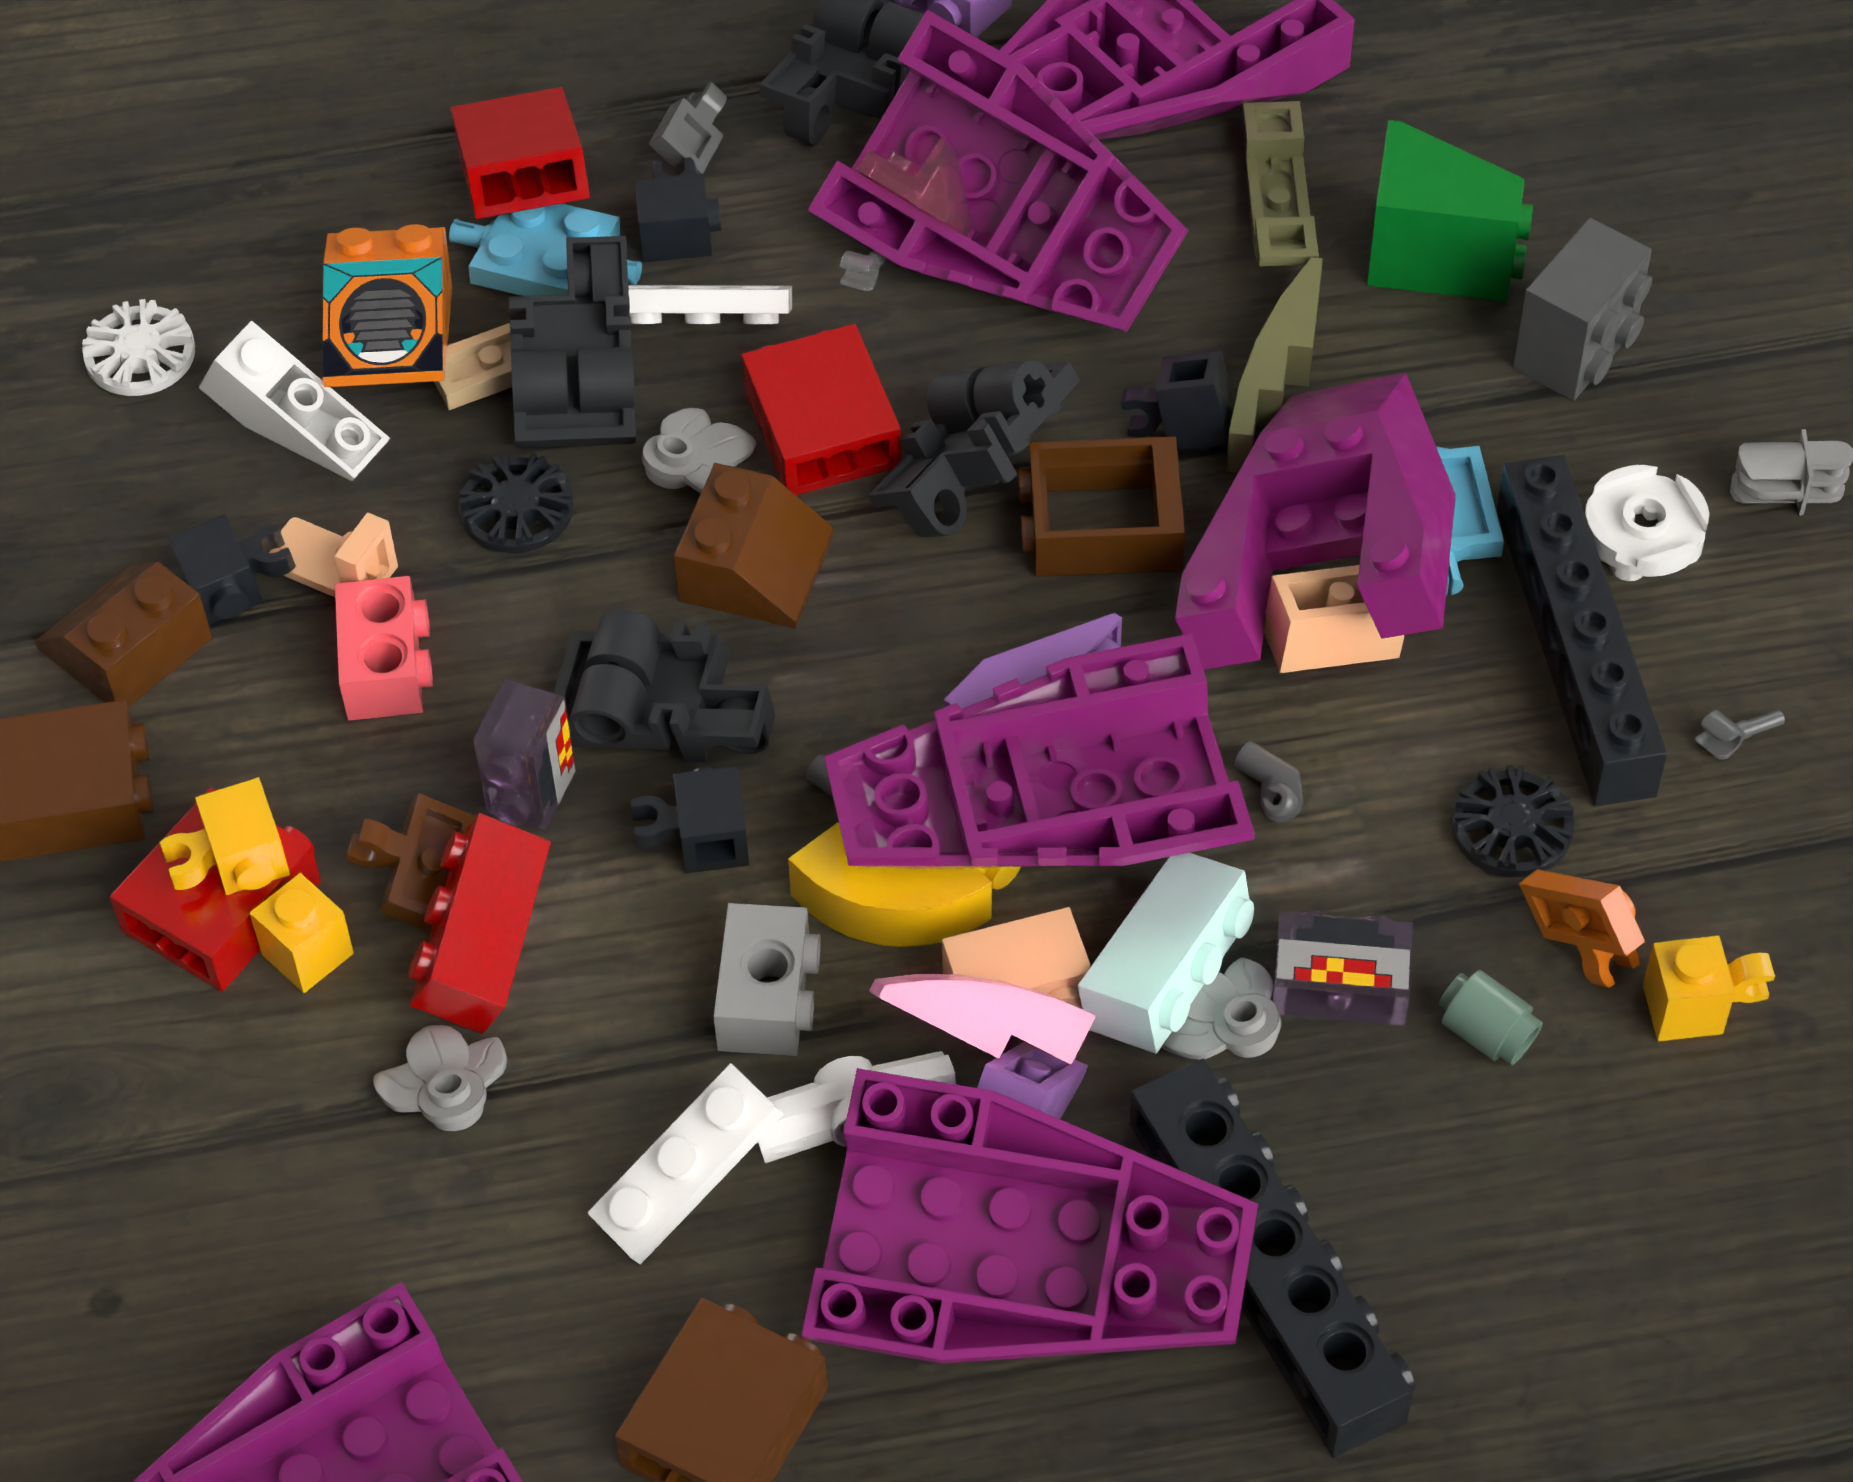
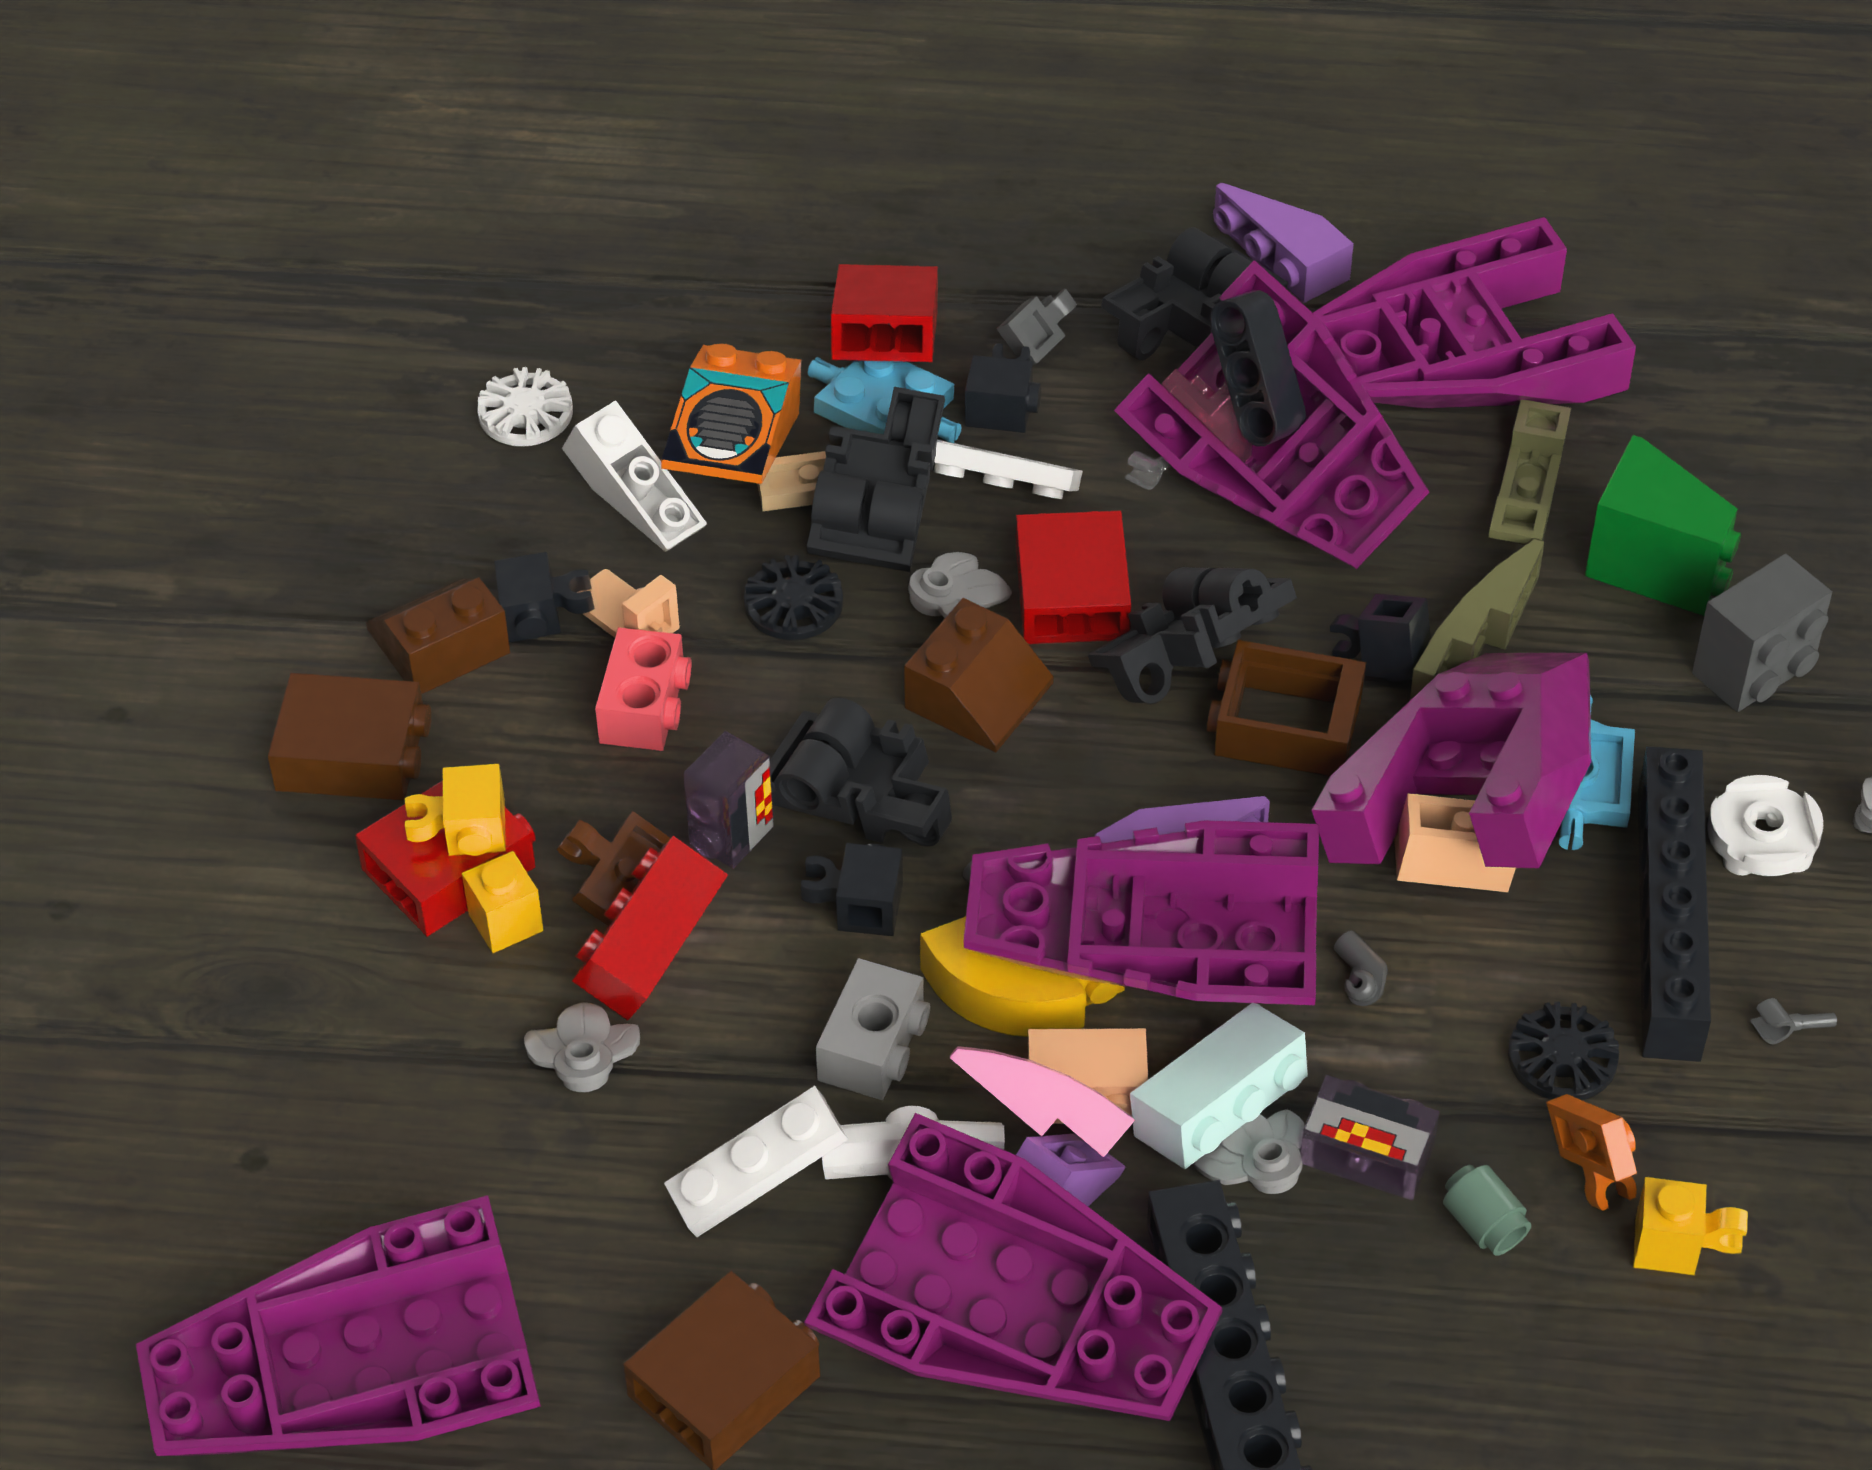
camera: 15 degrees right, 5 degrees down
none -> black beam [1210,290,1306,446]

